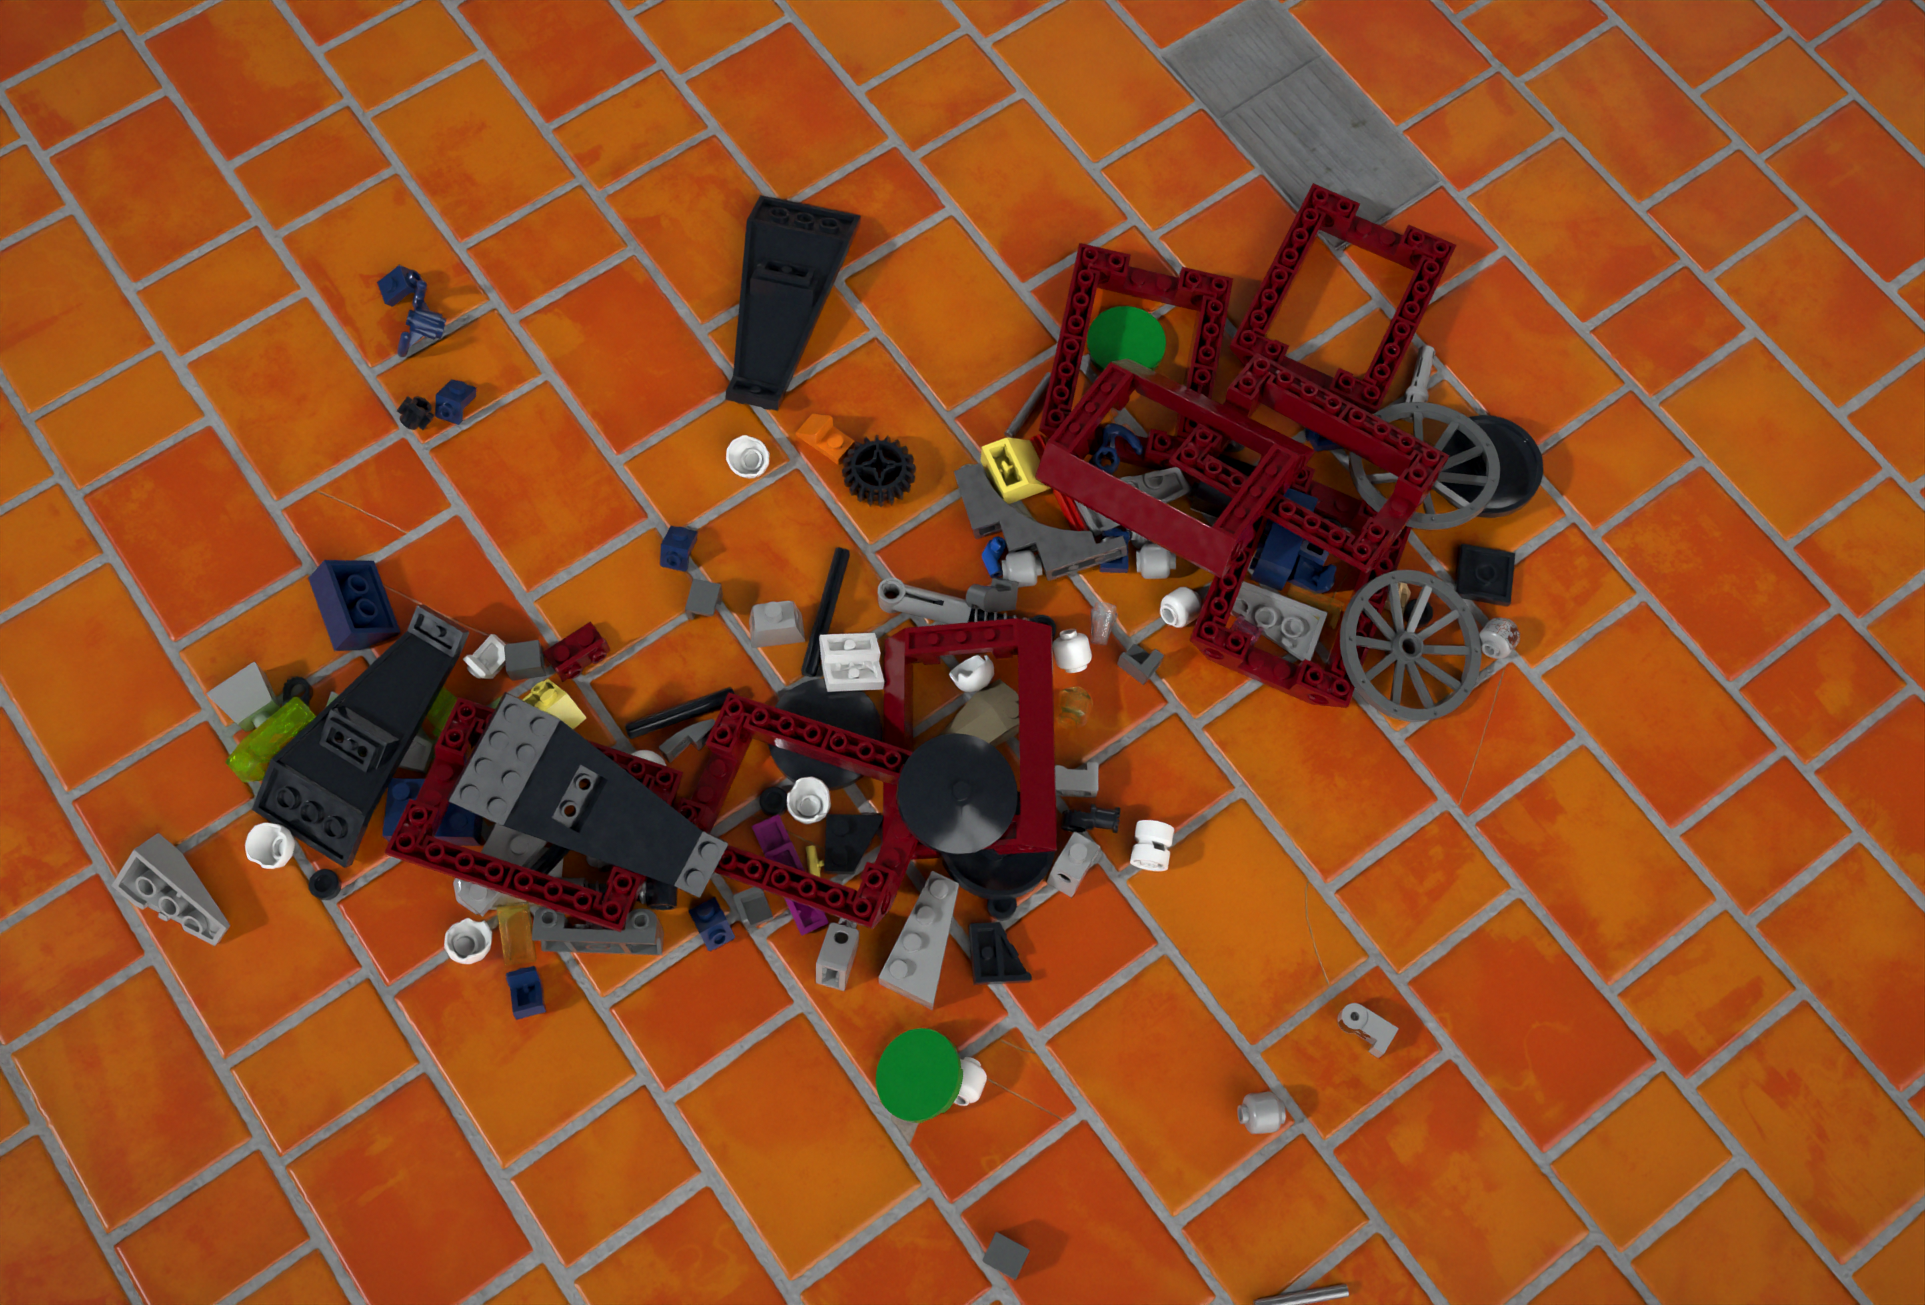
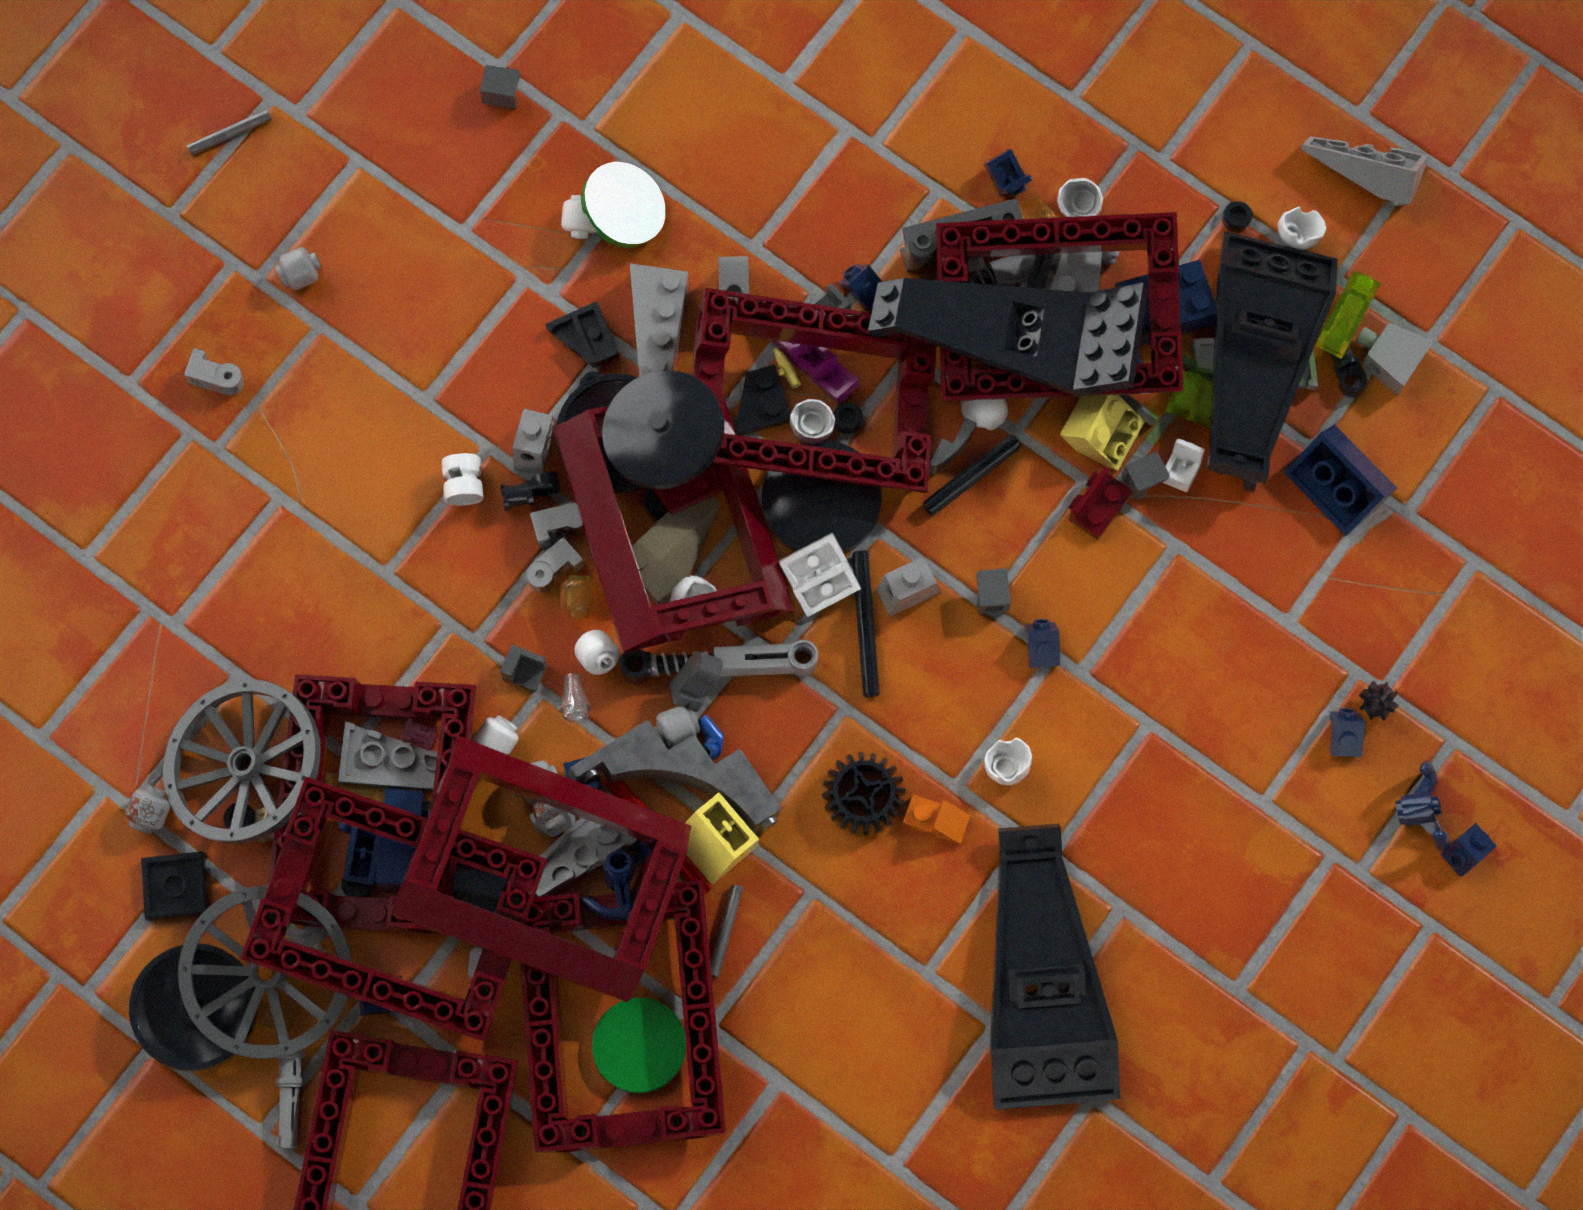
camera: 165 degrees right, 5 degrees up
none -> light grey leg [527,537,585,593]

